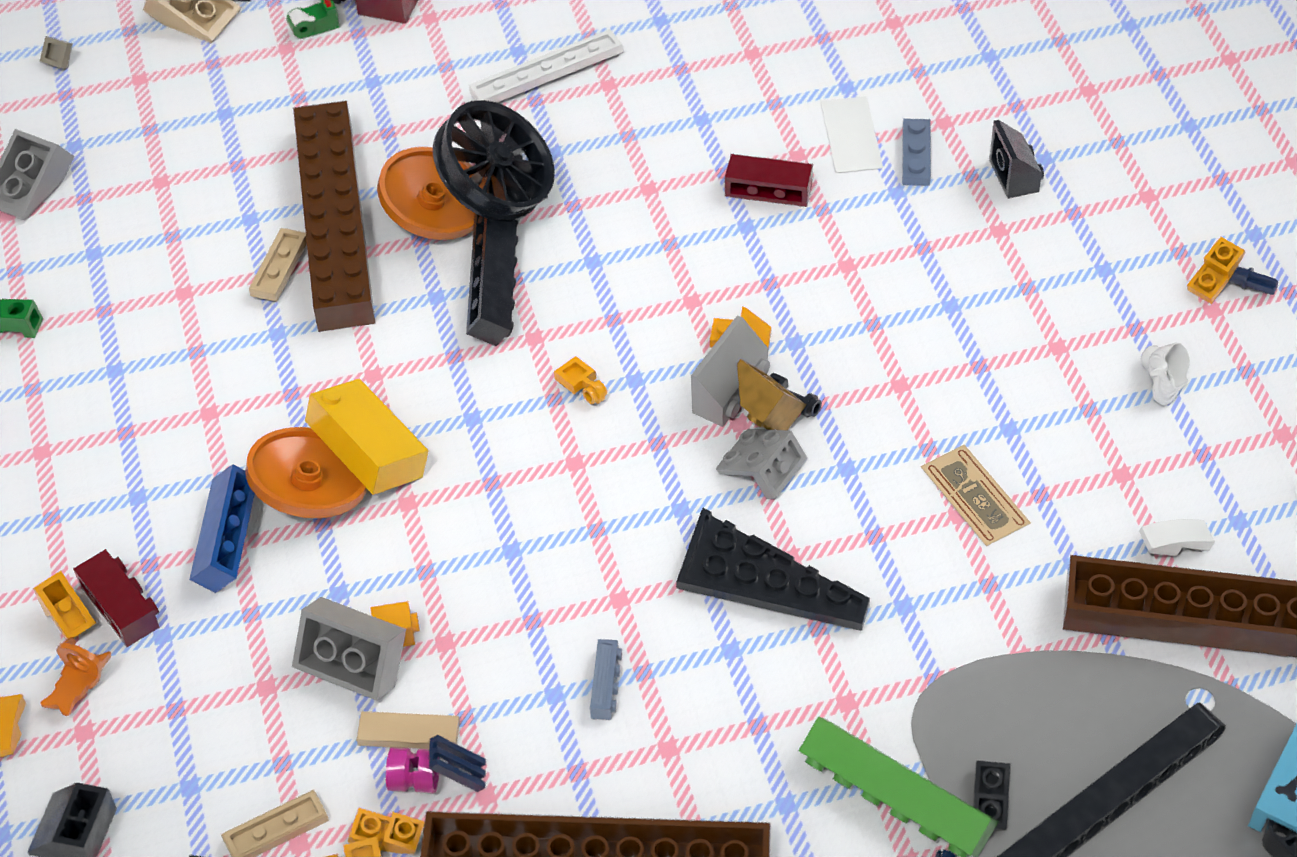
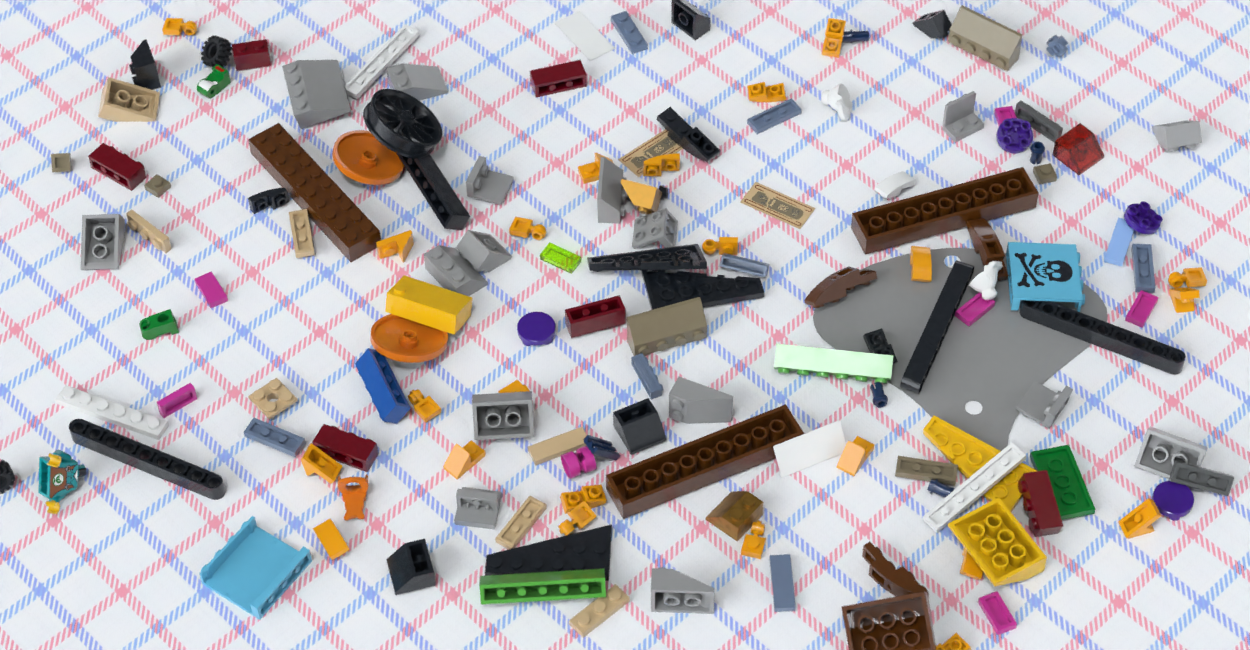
camera: 30 degrees left, 0 degrees up
none -> dark red brick [88,143,146,191]
none -> tan plate [126,209,171,253]
none -> dark tan plate [144,174,171,198]
none -> dark pink tile [194,271,228,308]
none -> sand blue plate [244,418,306,458]
none -> black slope [248,188,289,214]
none -> tan piece [248,378,298,420]
none -> light grey slope [282,60,351,129]
none -> light orange slope [376,230,414,263]
none -> light grey slope [386,63,448,101]
none -> light orange plate [408,389,441,423]
none -> light grey slope [424,245,488,296]
none -> light orange slope [443,440,486,480]
none -> light grey bracket [454,487,502,530]
none -> light grey slope [456,230,513,272]
none -> light grey bracket [466,156,514,205]
none -> dark purple tile [517,312,556,346]
none -> clear neon green tile [540,242,582,274]
none -> dark red brick [565,295,626,338]
none -> black wing [587,244,707,272]
none -> black slope [613,398,666,455]
none -> sticker [618,129,683,178]
none -> dark tan slope [627,297,707,356]
none -> light orange slope [643,153,680,177]
none -> black slope [656,107,721,162]
none -> light grey slope [669,377,733,424]
none -> light orange plate [702,237,738,255]
none -> sand blue piece [720,253,769,277]
none -> light orange slope [747,82,786,102]
none -> sand blue tile [747,98,802,134]
none -> reddish brown slope [804,267,877,308]
none -> light orange slope [910,246,932,282]
none -> dark pink tile [955,292,995,327]
none -> reddish brown slope [966,218,1009,281]
none -> white hair [969,261,1003,300]

